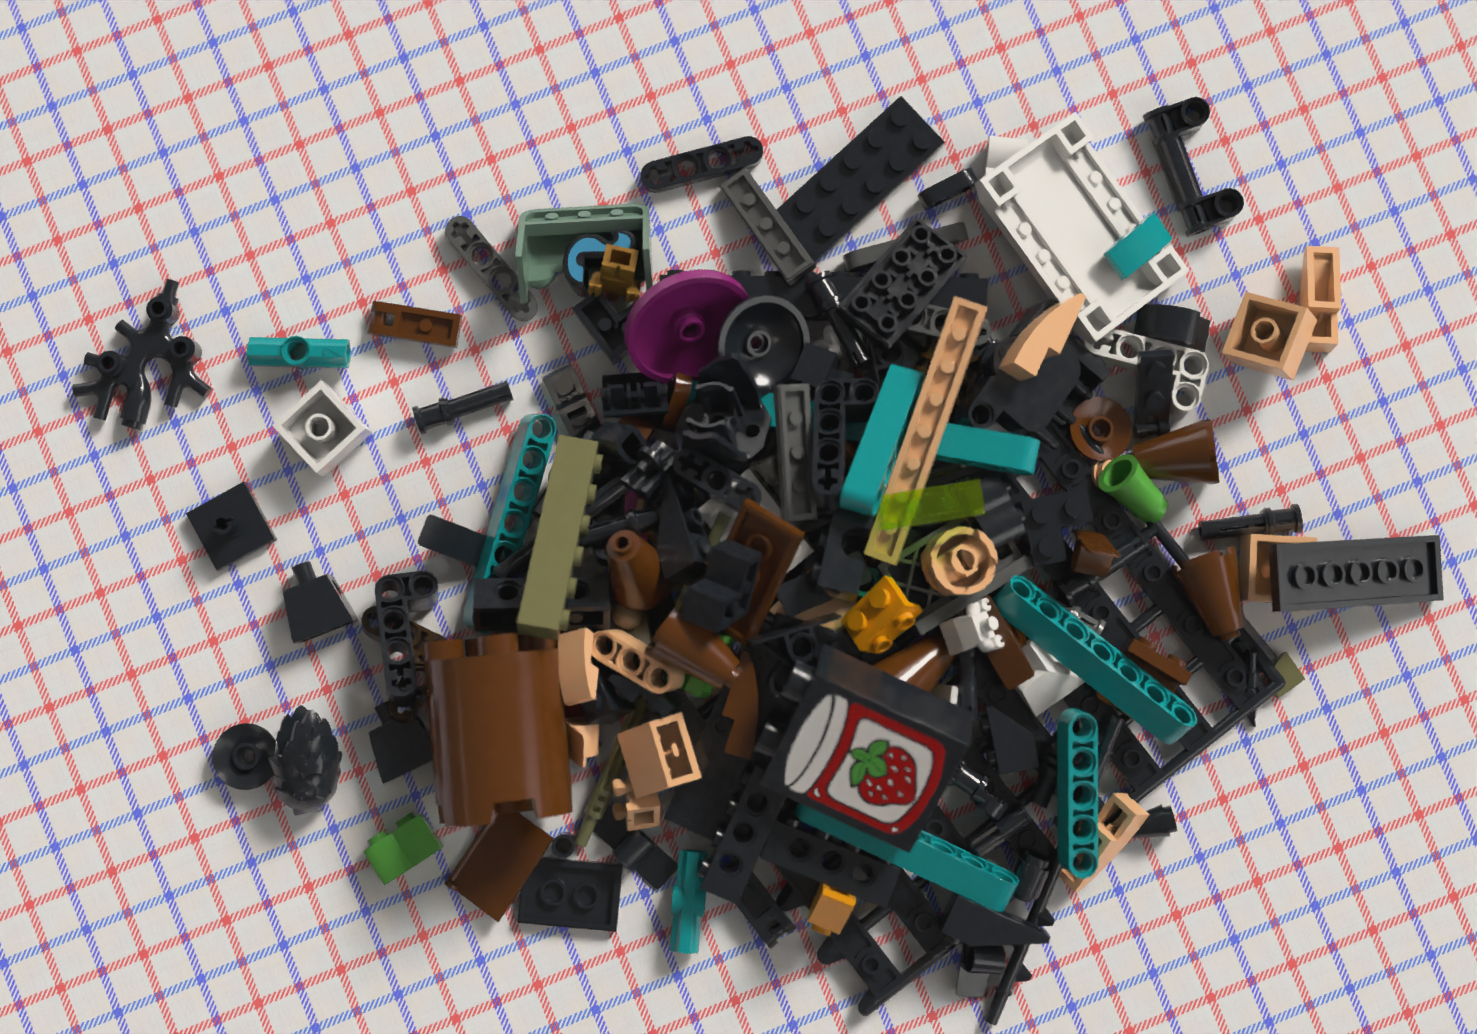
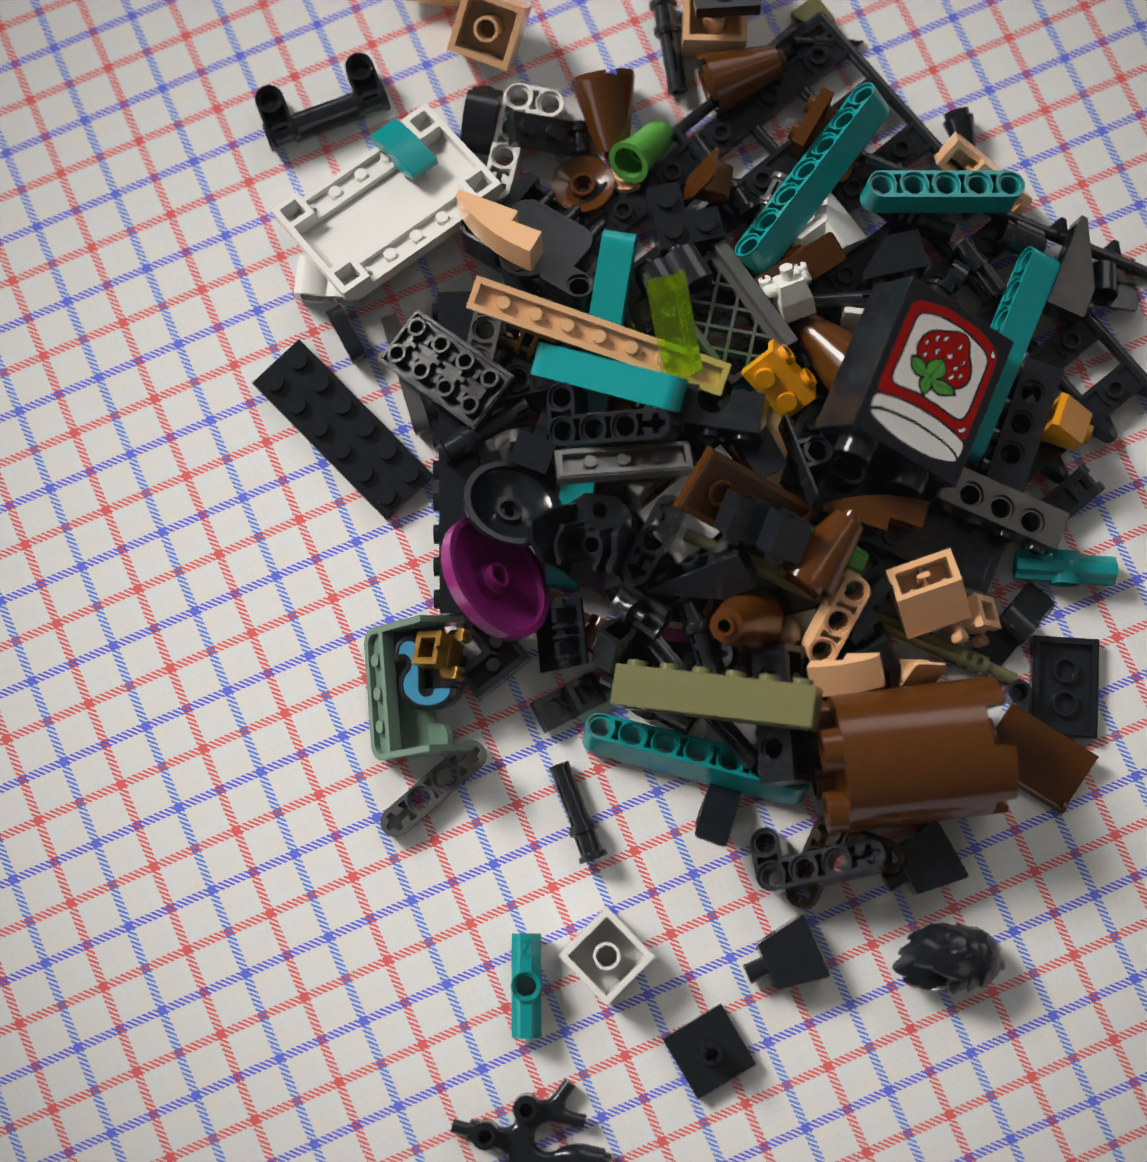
camera: 85 degrees left, 5 degrees down
black dish [212,723,276,790] -> none
bright green brick [363,812,444,885] -> none
reddish brown plate [367,301,462,348] -> none
black beam [641,136,763,193] -> none
reddish brown beam [657,372,693,433] -> none
dark grey tile [719,167,817,286] -> none
light nougat brick [920,526,998,596] -> none

